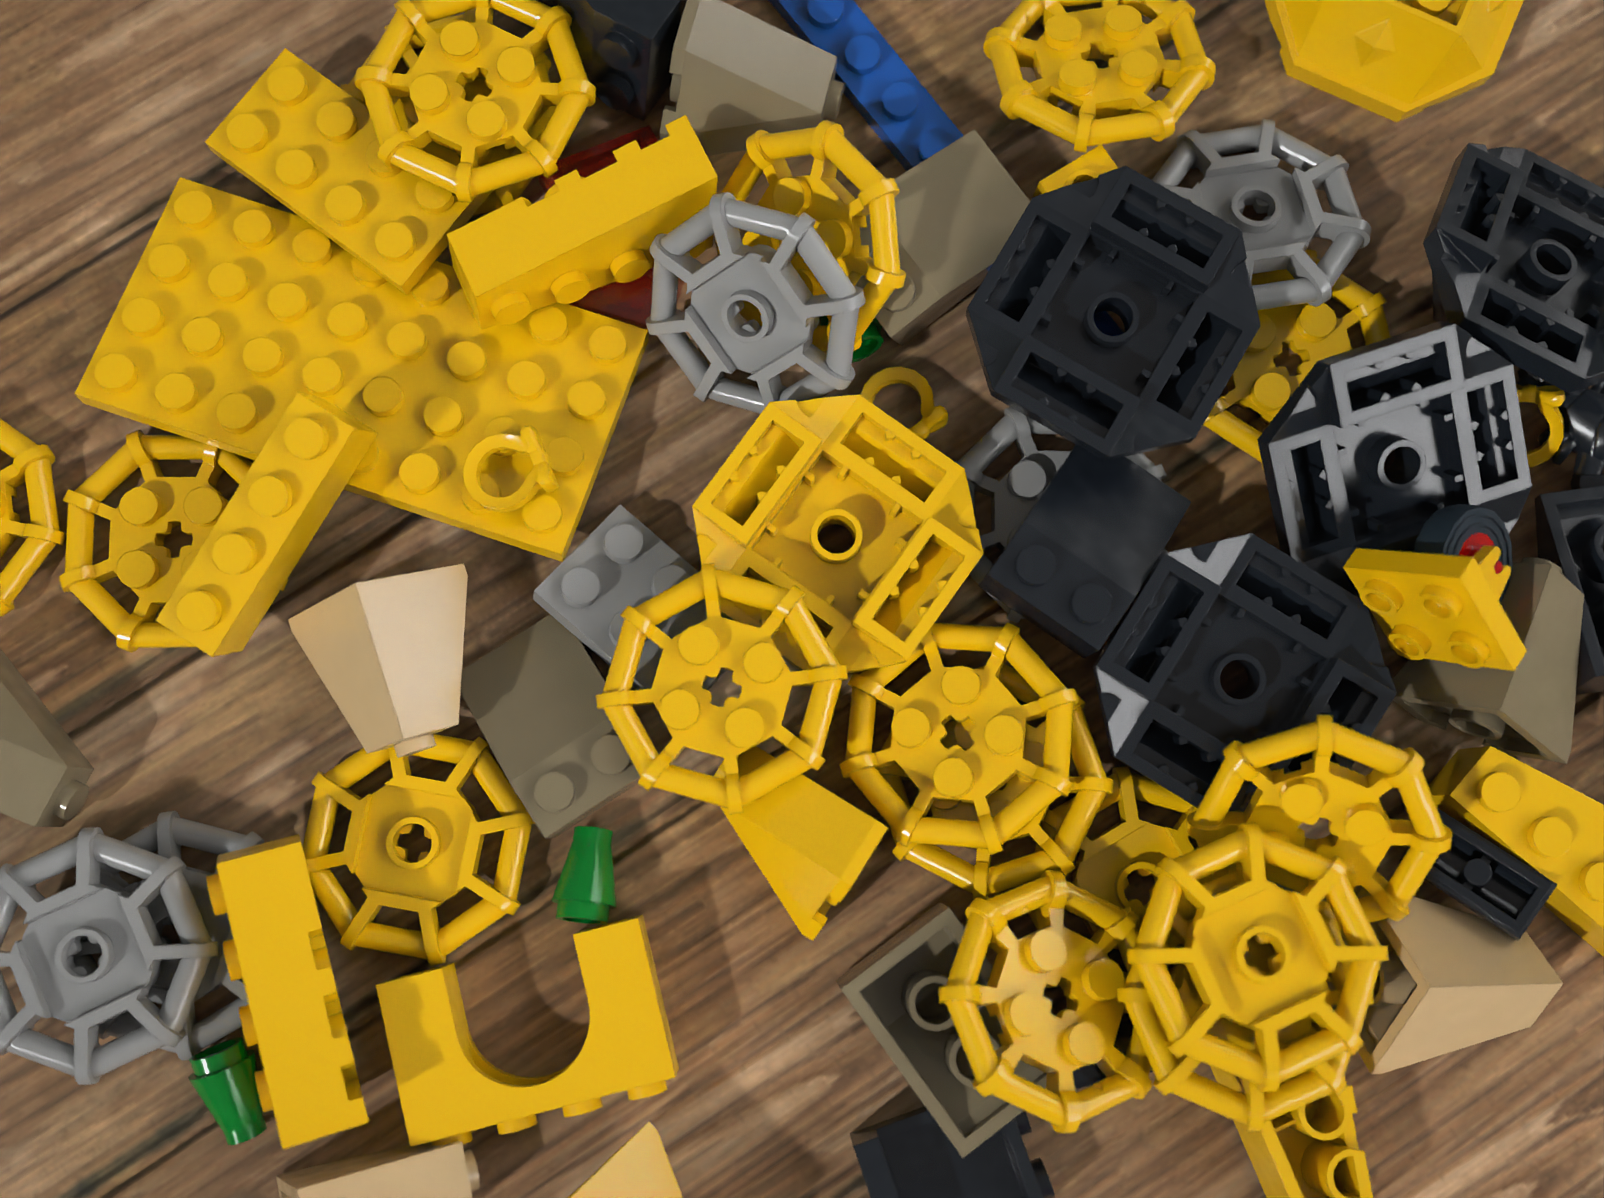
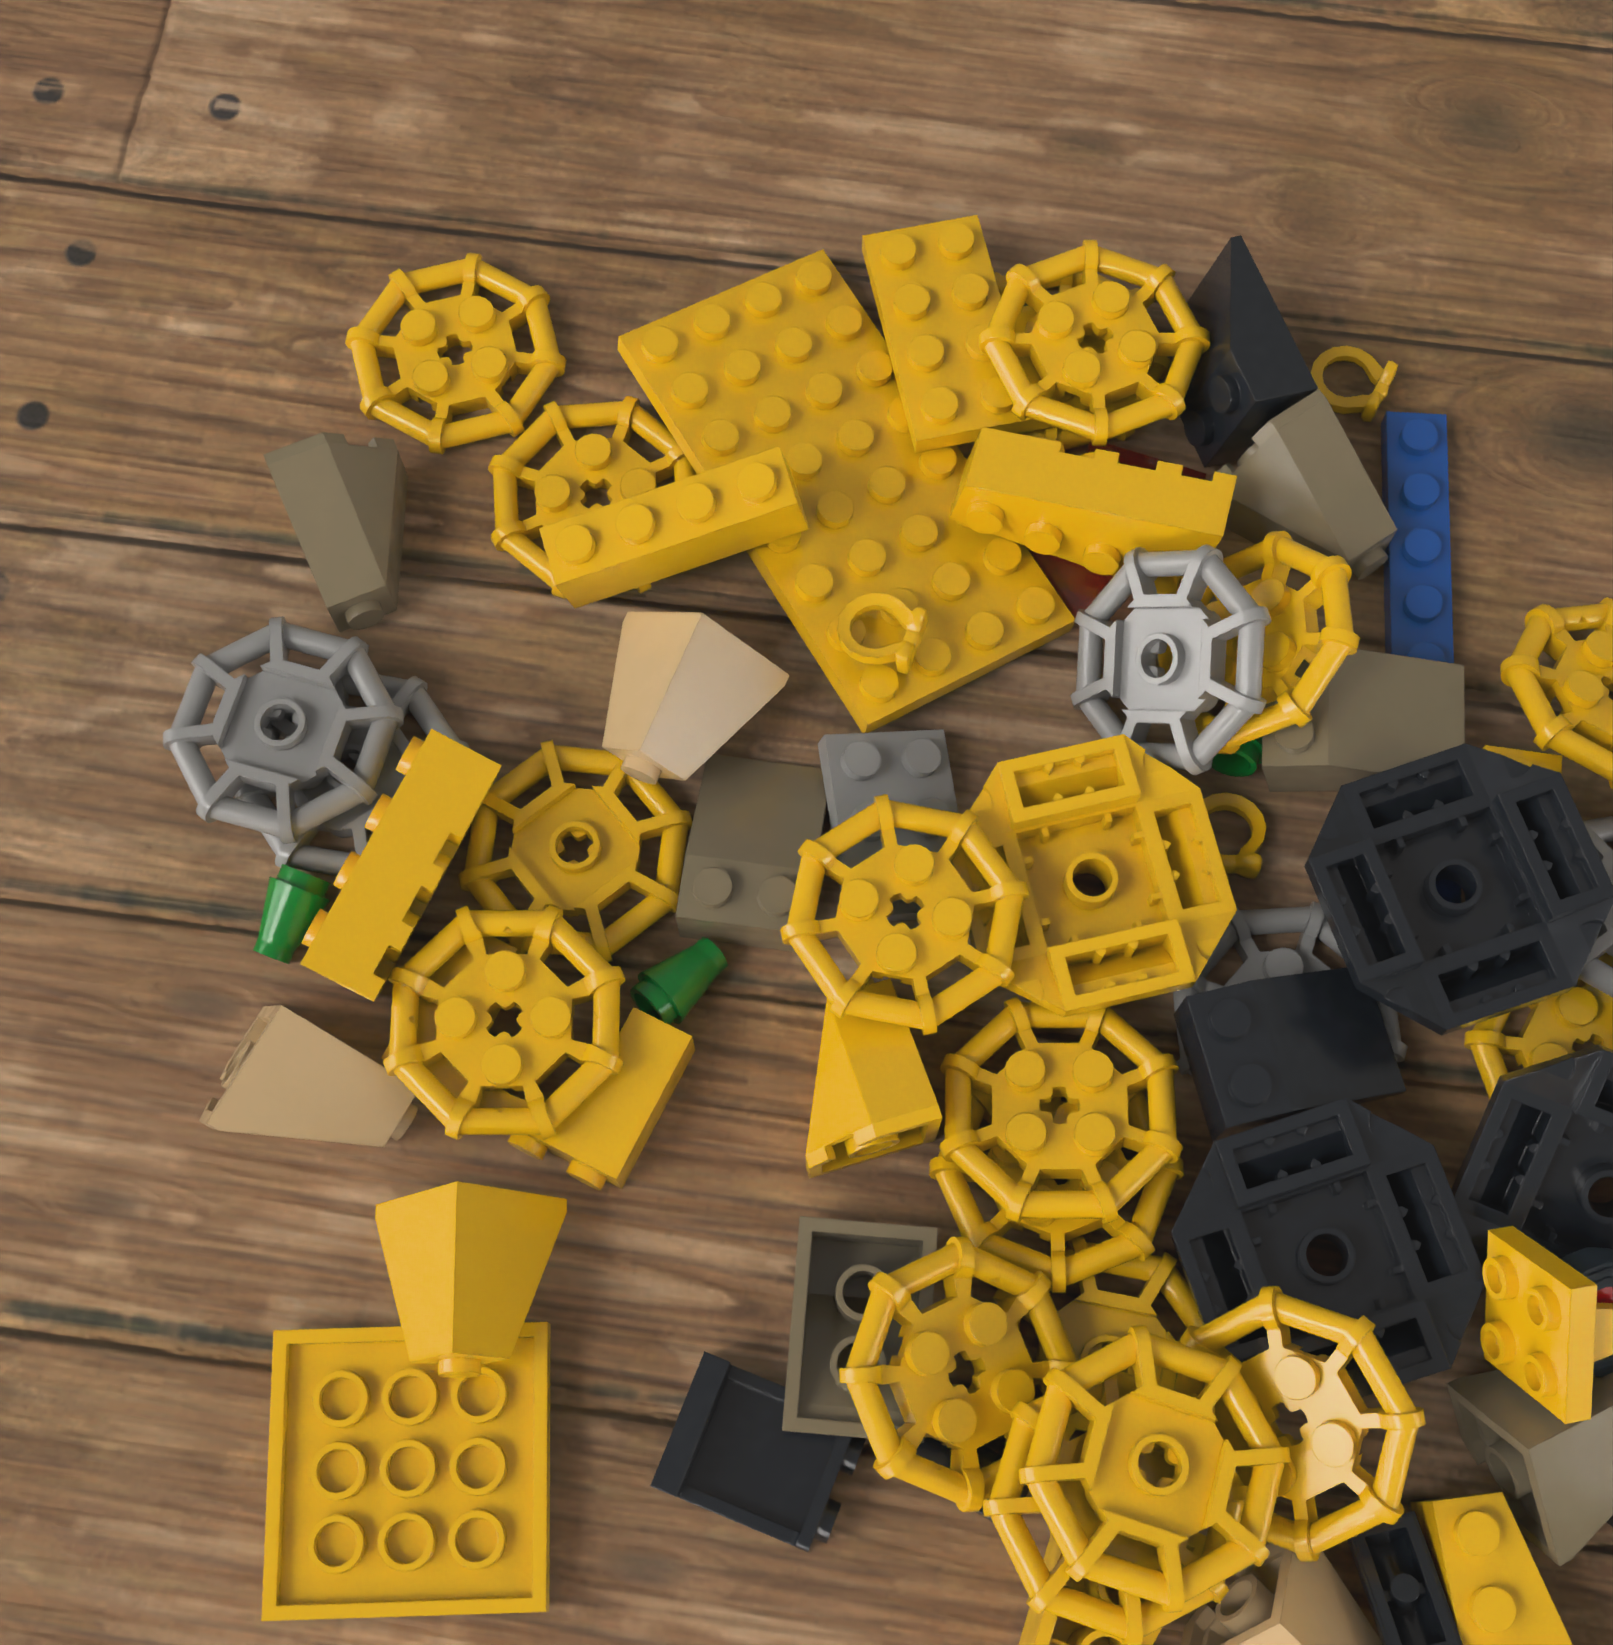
camera: 50 degrees right, 10 degrees down
none -> yellow plate [383,905,626,1140]

